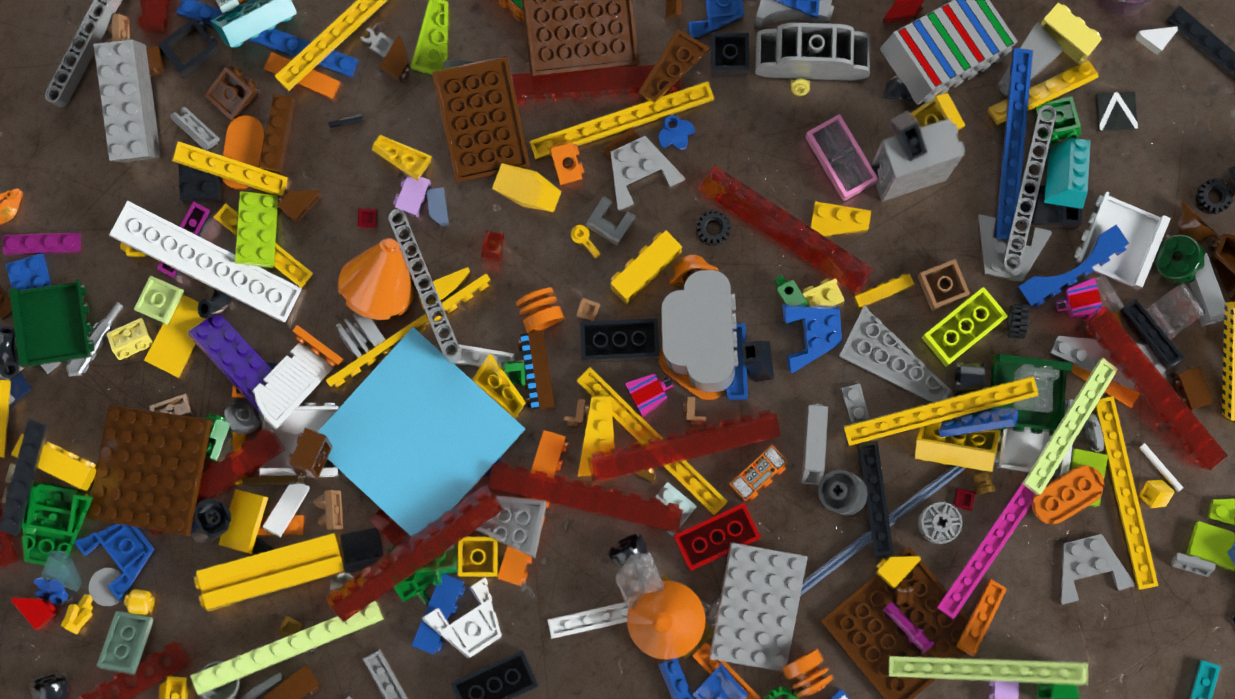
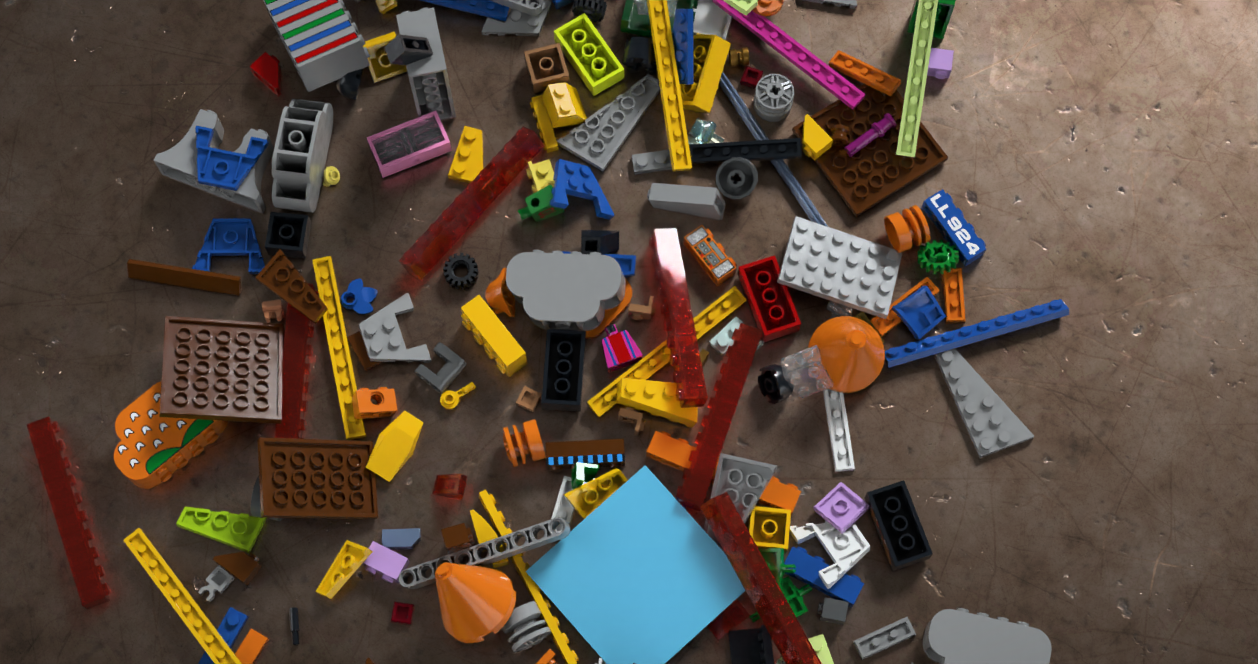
camera: 85 degrees left, 10 degrees down
none -> nougat tile [262,299,285,323]
none -> reddish brown brick [441,523,476,554]
none -> yellow slope [542,82,587,128]
none -> clear light blue piece [689,118,724,144]
none -> lavender tile [813,482,870,534]
none -> dark grey brick [817,597,849,625]

